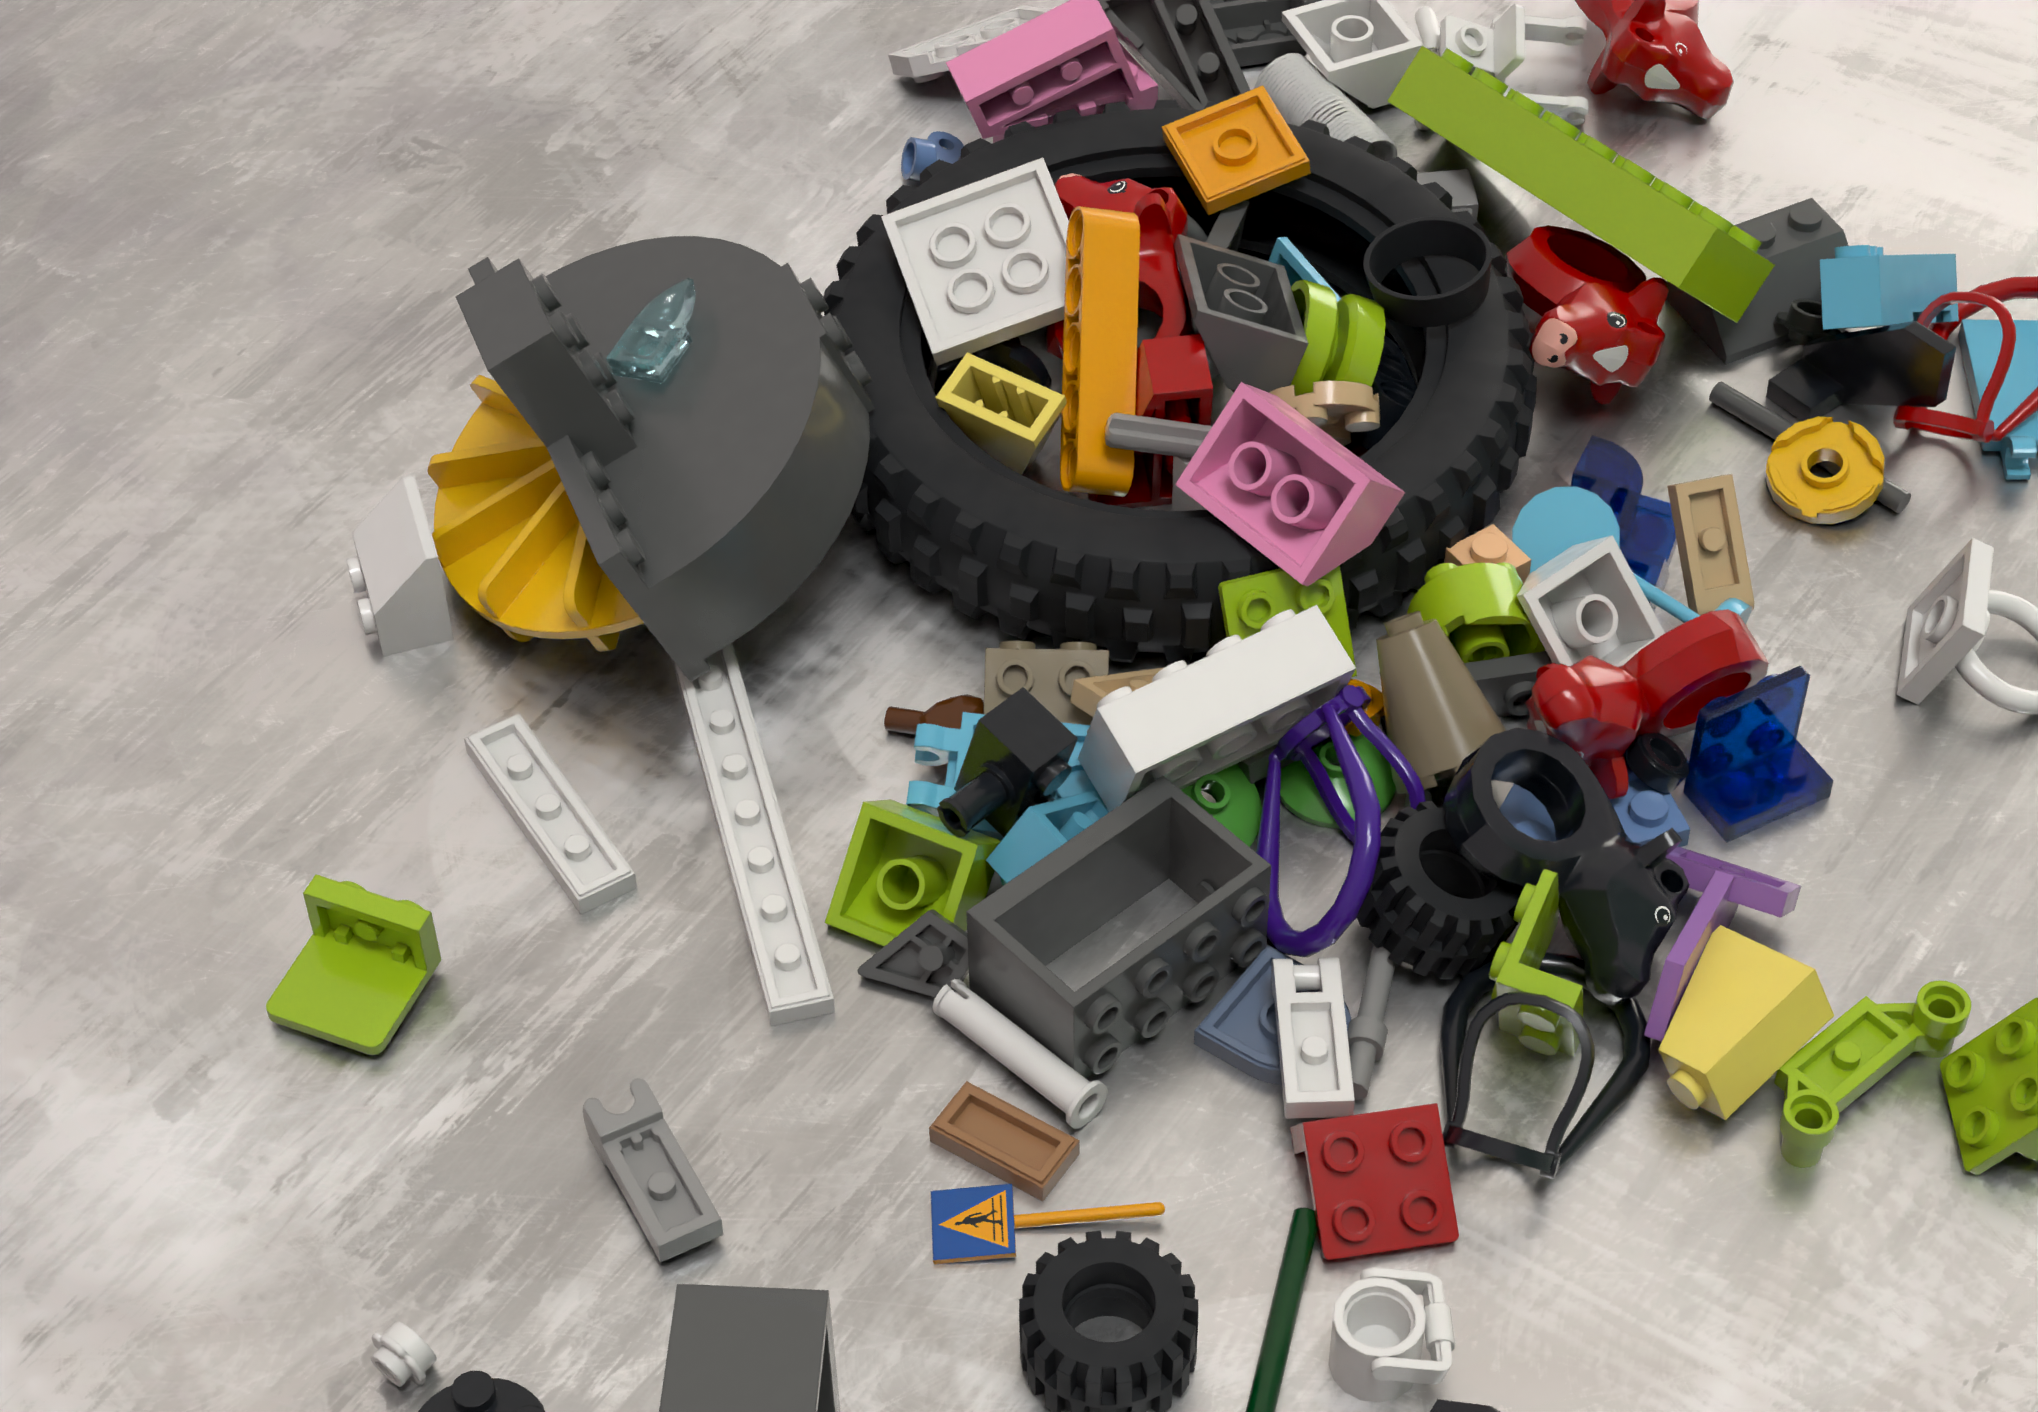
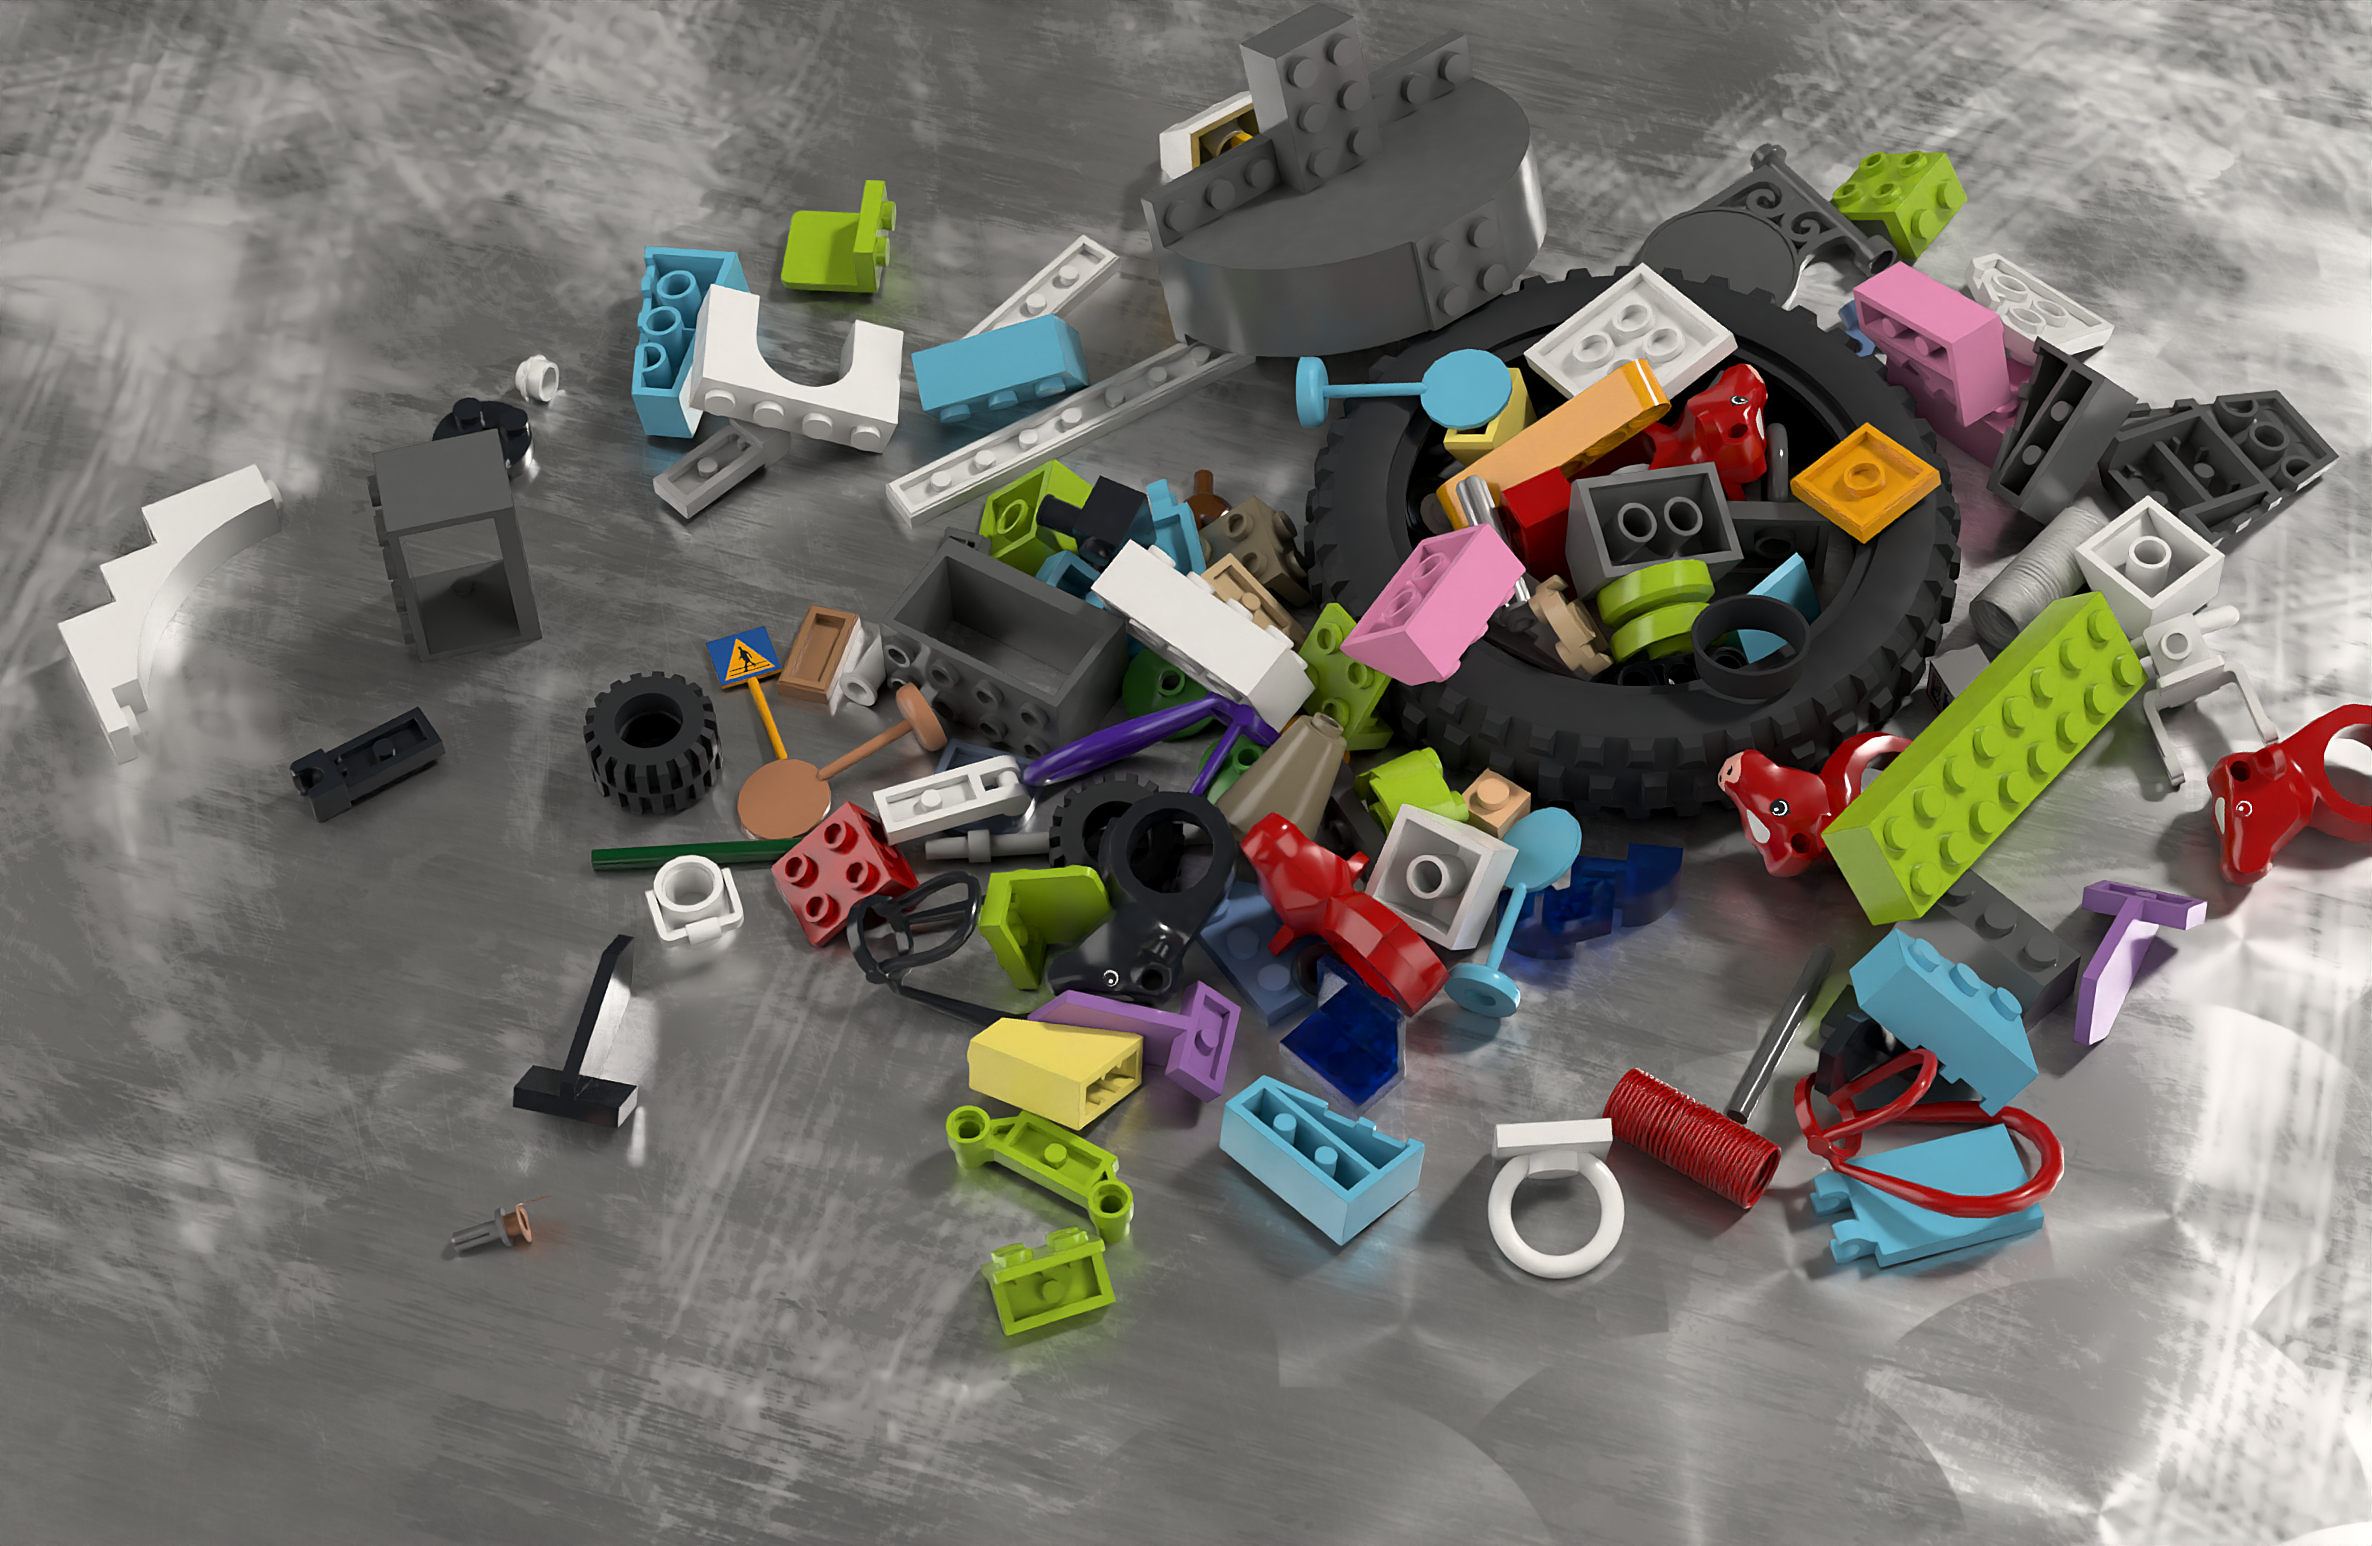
camera: 75 degrees right, 5 degrees up
clear light blue plate [606,278,696,384] -> none
tan hinge [1667,474,1754,626] -> none
yellow tile [1766,416,1885,524] -> none
none -> medium azure wedge [631,246,750,438]
none -> white arch [689,284,903,454]
none -> nougat piece [737,682,948,840]
none -> medium azure wedge [911,313,1091,423]
none -> medium azure wedge [1219,1075,1425,1246]
none -> medium azure piece [1296,349,1512,430]
none -> red piece [1601,1067,1781,1209]
none -> dark grey piece [1636,143,1897,310]
none -> lime bracket [1829,150,1968,259]
none -> medium lavender piece [2073,880,2207,1045]

